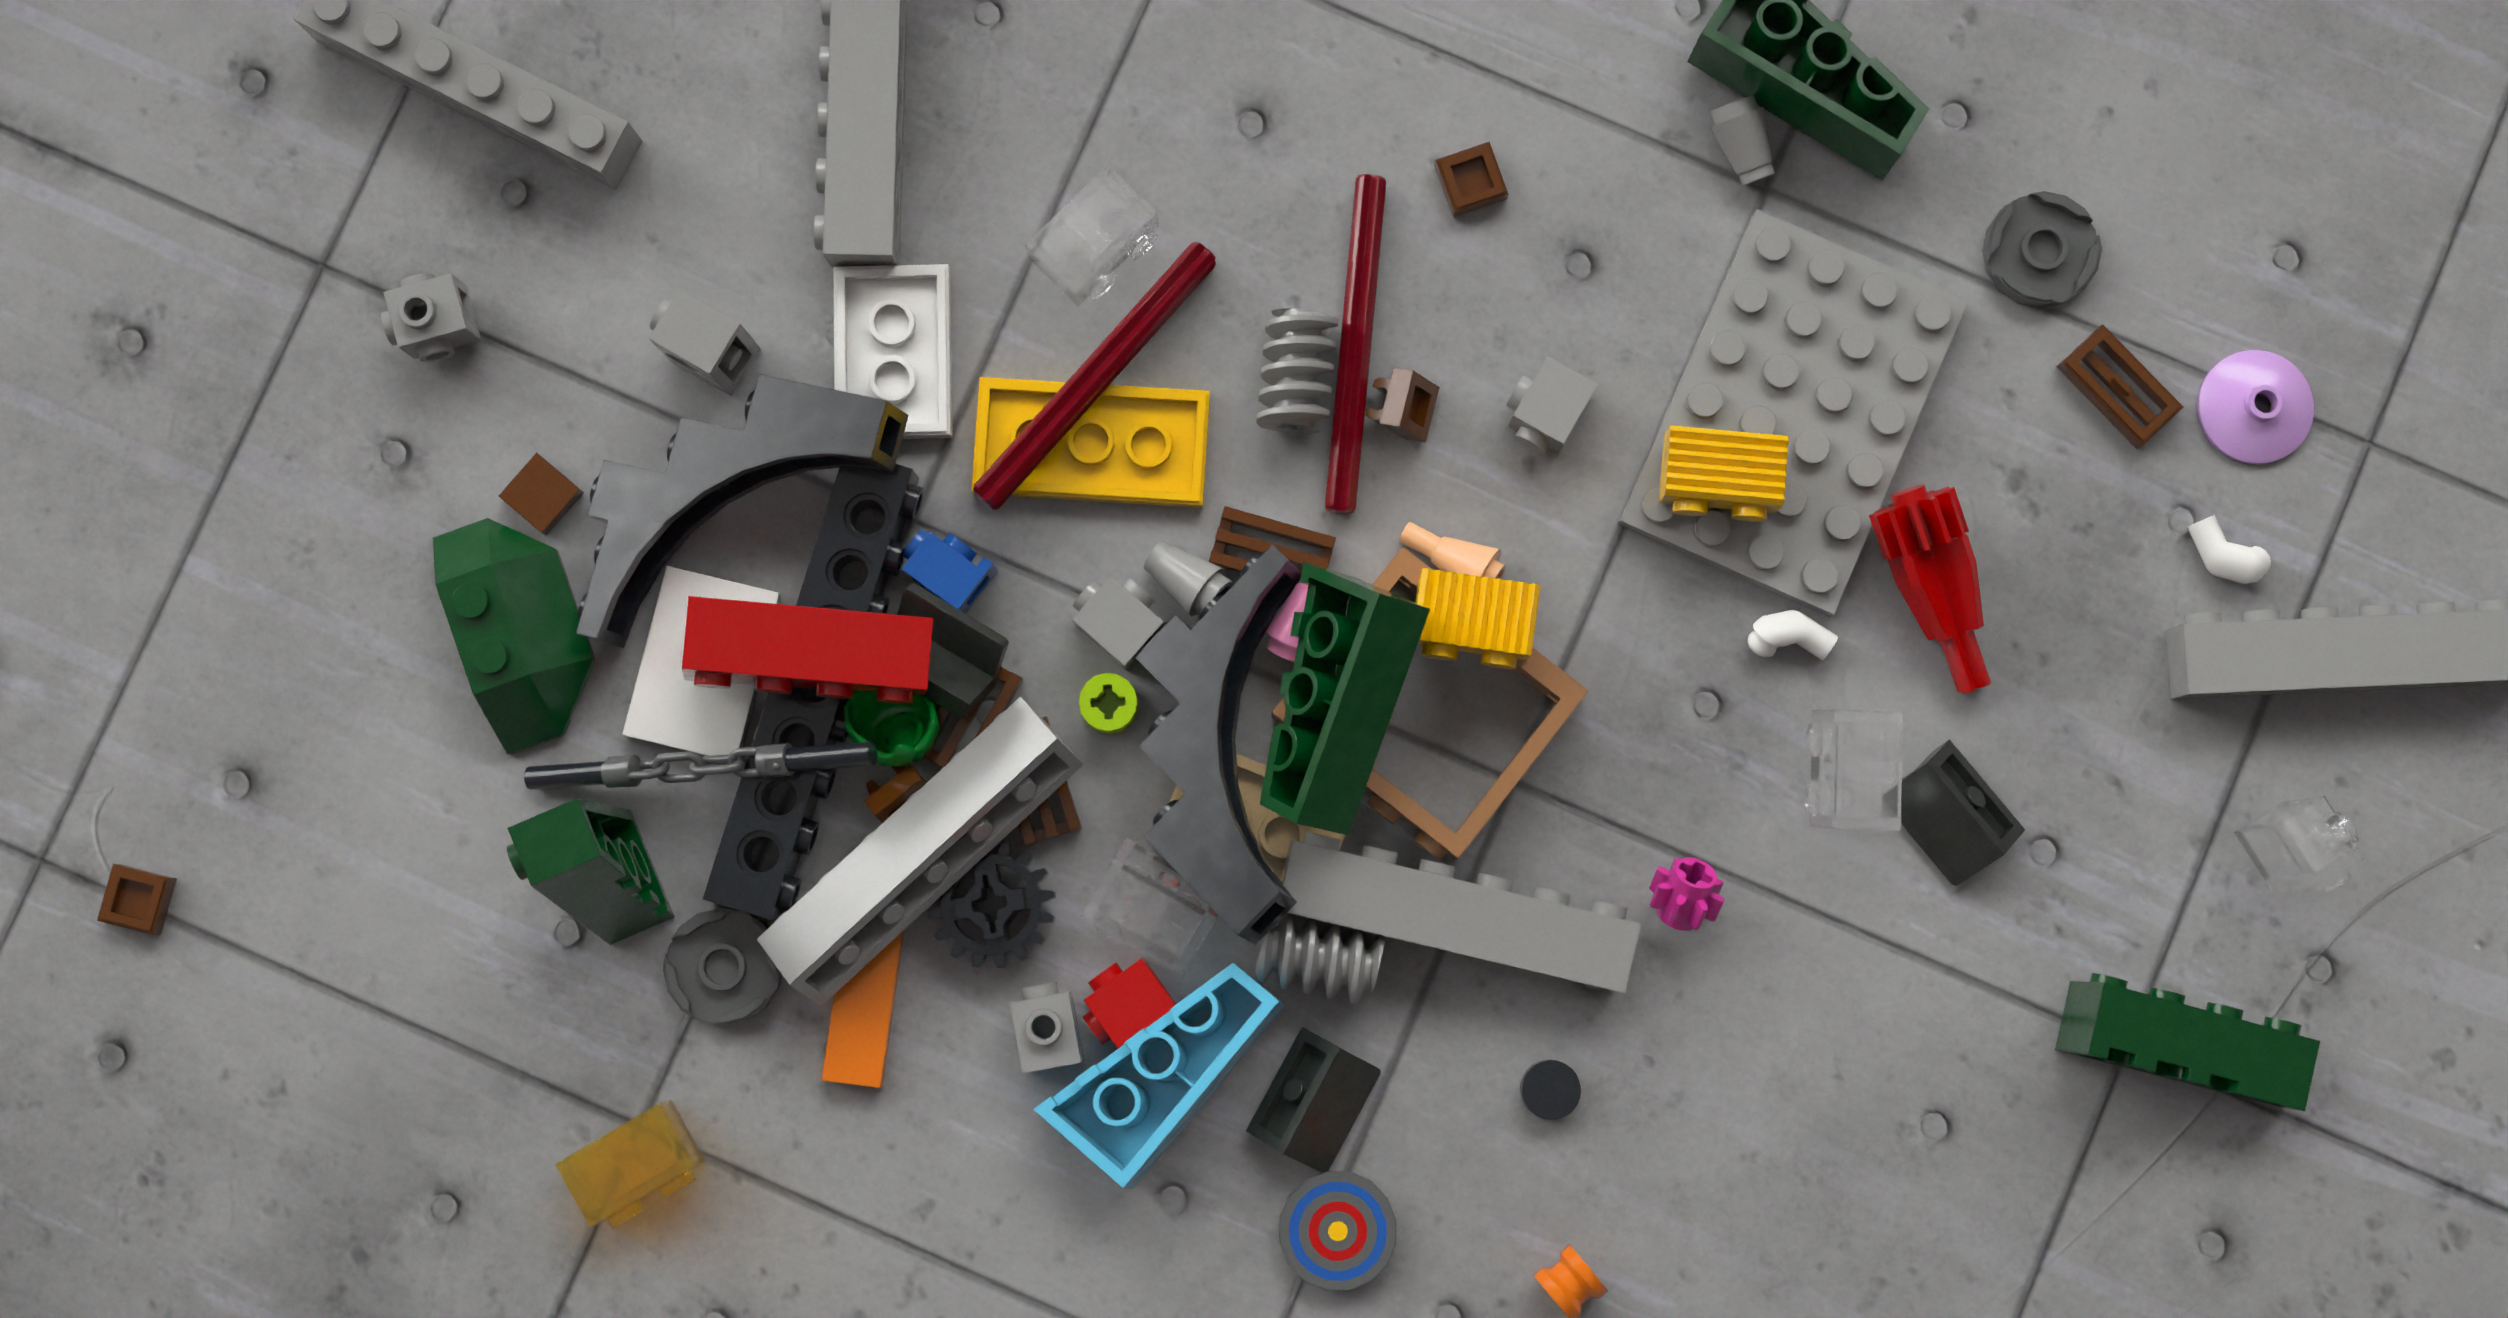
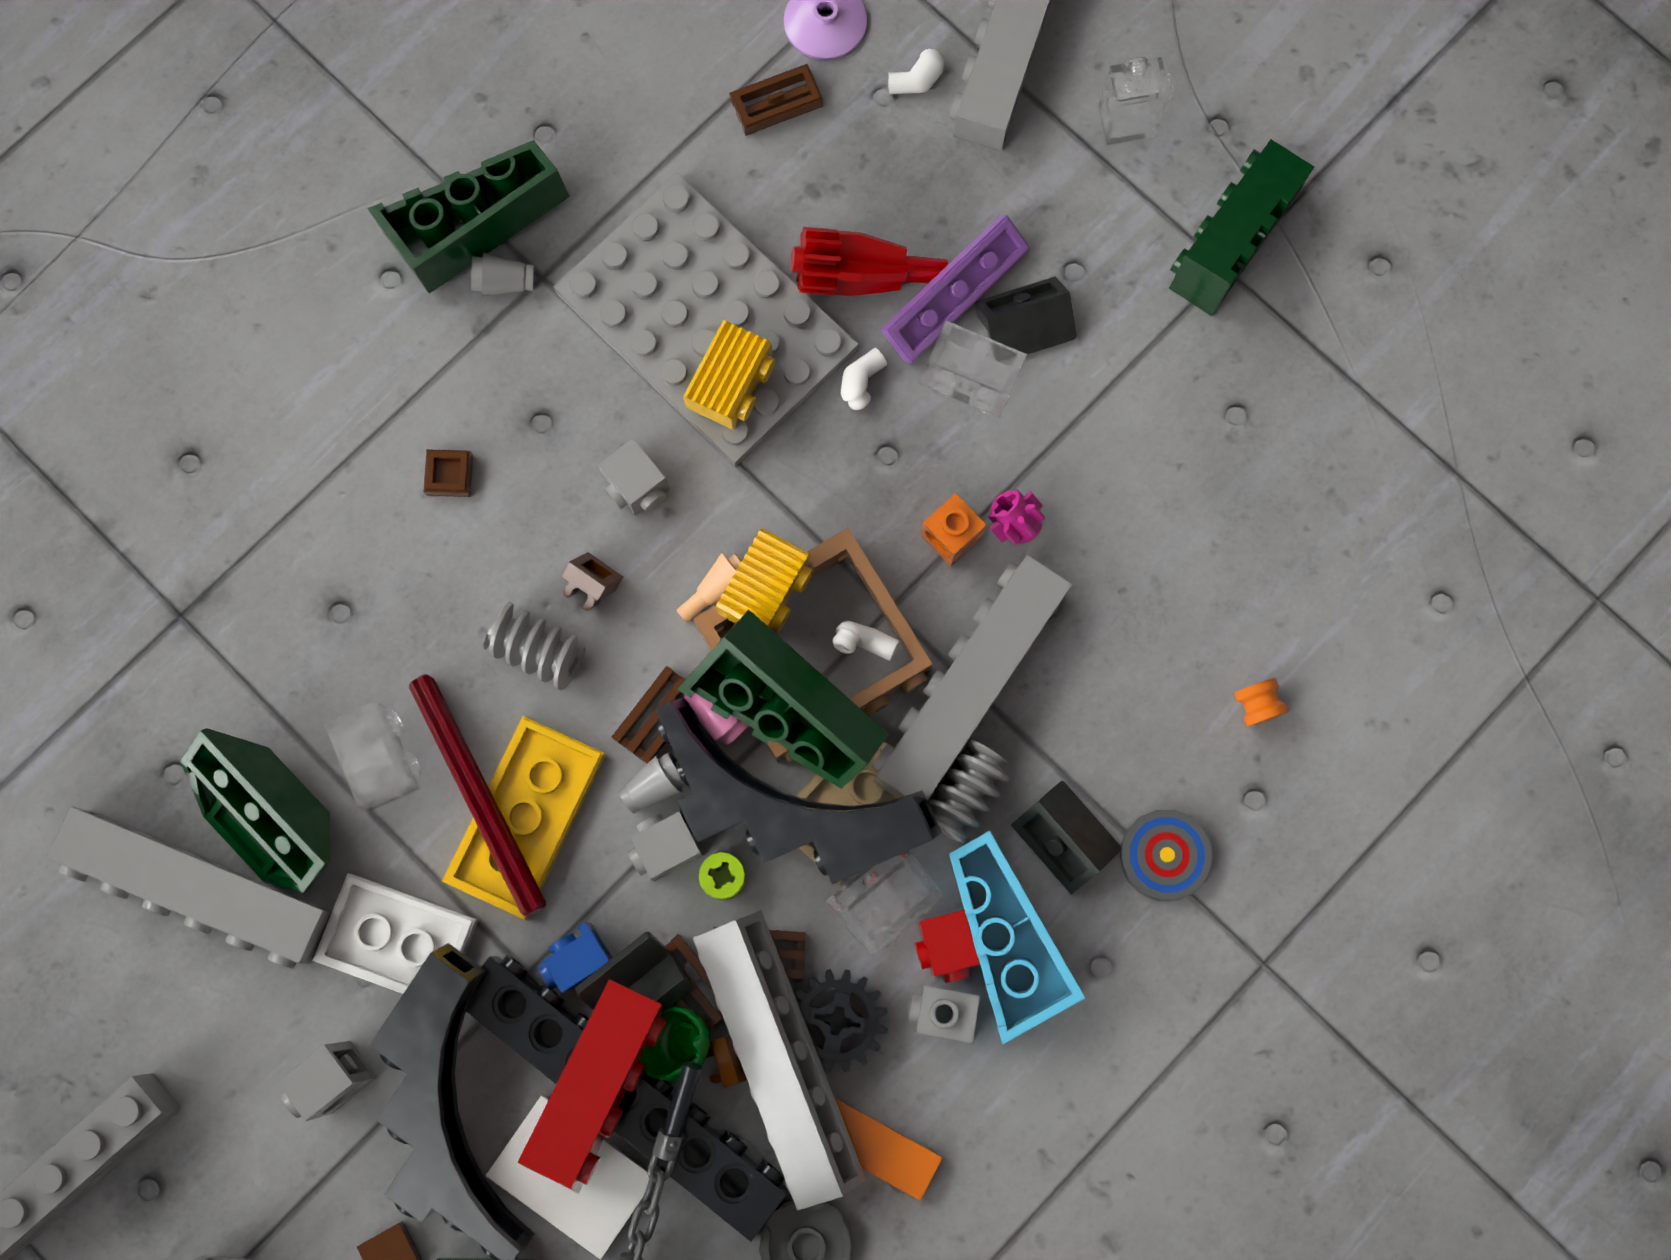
camera: 70 degrees left, 5 degrees down
dark red axle [1325,174,1386,514] -> none
black tile [1520,1059,1581,1120] -> none
dark grey tile [1982,191,2102,308] -> none
none -> dark green wedge [180,728,331,893]
none -> white arm [833,621,900,661]
none -> medium lavender tile [880,215,1031,364]
none -> orange brick [920,493,987,567]

